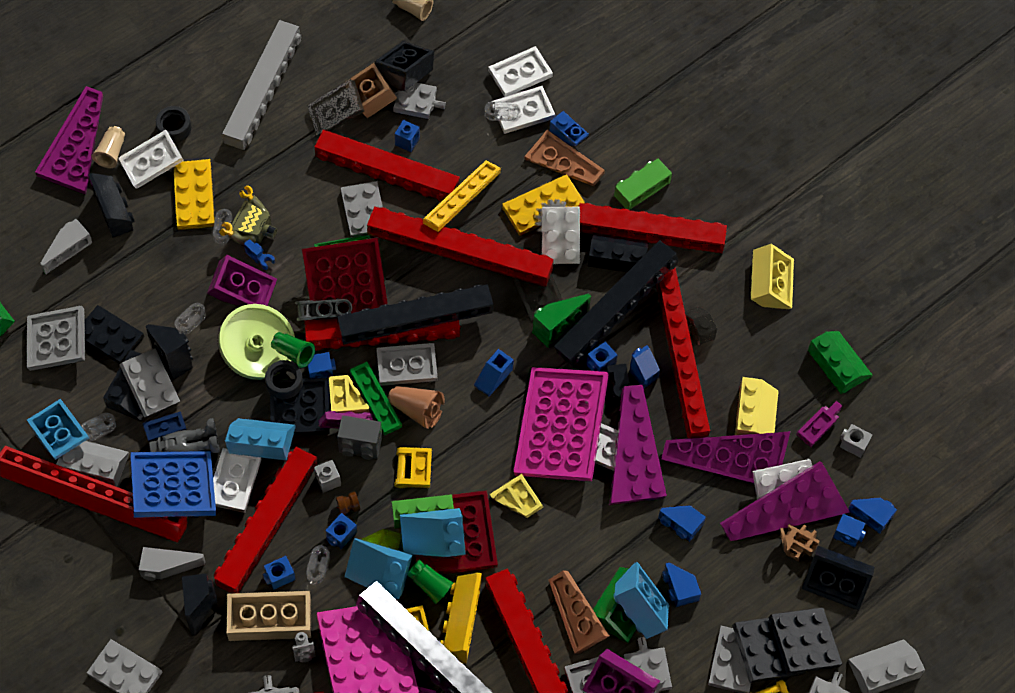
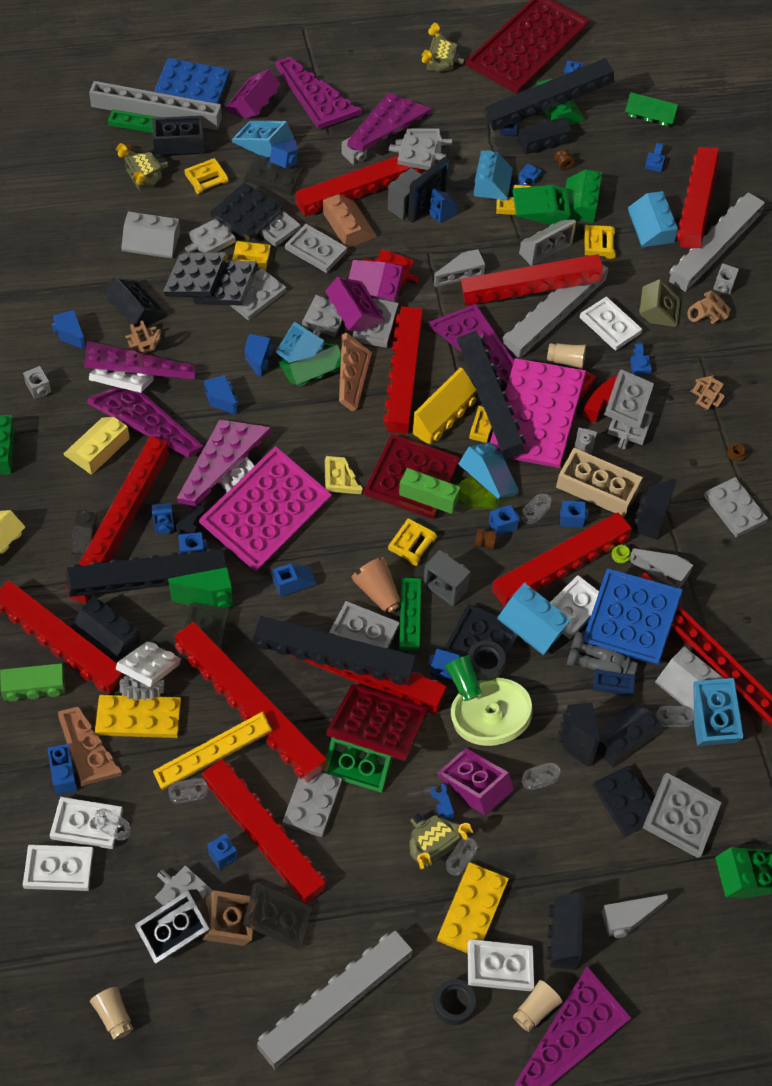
camera: 150 degrees left, 5 degrees down
light grey plate [120,348,180,417] -> none
dark grey piece [295,299,352,321] -> none
light grey brick [314,460,341,493] -> none
magenta hinge [319,411,374,428] -> none
light yellow wing [329,375,369,413] -> none
dark azure slope [400,508,466,557] -> none
green plant [407,560,453,604] -> none
magenta hinge [796,401,842,447] -> none
blue brick [833,514,866,547] -> none
none -> clear beam [168,778,208,803]
none -> lime plate [611,545,631,563]

